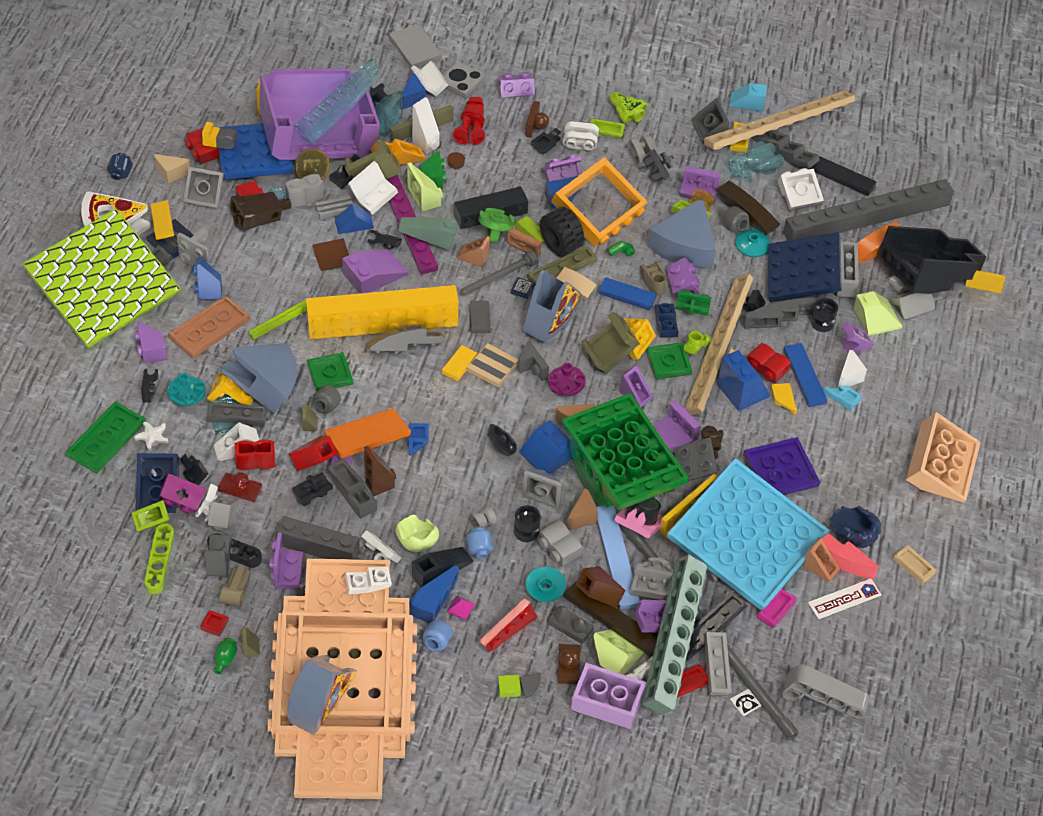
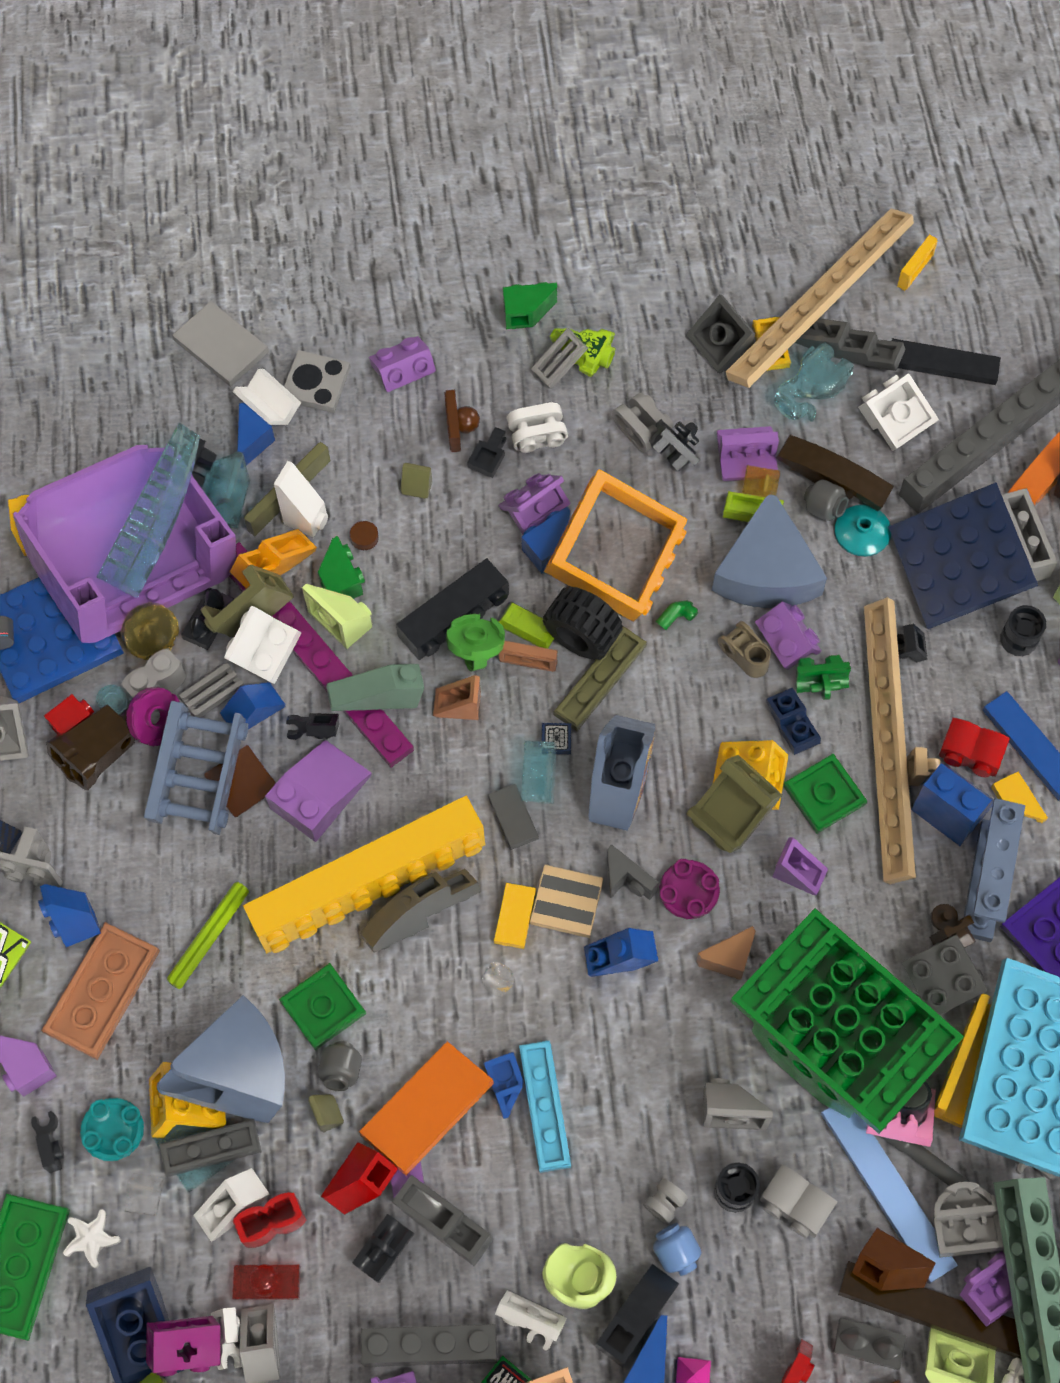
camera: 15 degrees left, 15 degrees up
black plate [180,454,209,485] -> none
reddish brown slope [364,446,396,497] -> none
red piece [453,97,485,145] -> none
dark grey piece [460,250,538,295] -> none
black arm [487,424,517,456] -> none
blue slope [519,420,572,474] -> none
teal dish [526,567,566,602] -> none
tan slope [556,267,597,300] -> none
medium nougat slope [567,489,598,530] -> none
lime tile [590,119,625,138] -> none
blue tile [599,277,657,310] -> none
medium lavender bracket [653,400,701,454] -> none
lime plate [684,329,711,355] -> none
medium azure slope [729,83,767,112] -> none
dark grey slope [744,297,816,329] -> none
none -> magenta tile [127,687,180,747]
none -> sand blue fence [144,701,248,835]
none -> olive slope [401,463,432,499]
none -> green slope [503,282,557,330]
none -> medium azure tile [519,1040,571,1173]
none -> clear light blue slope [521,741,557,804]
none -> light grey tile [531,328,588,388]
none -> blue slope [584,928,658,977]
none -> yellow tile [897,234,938,291]
none -> sand blue fence [963,798,1025,942]

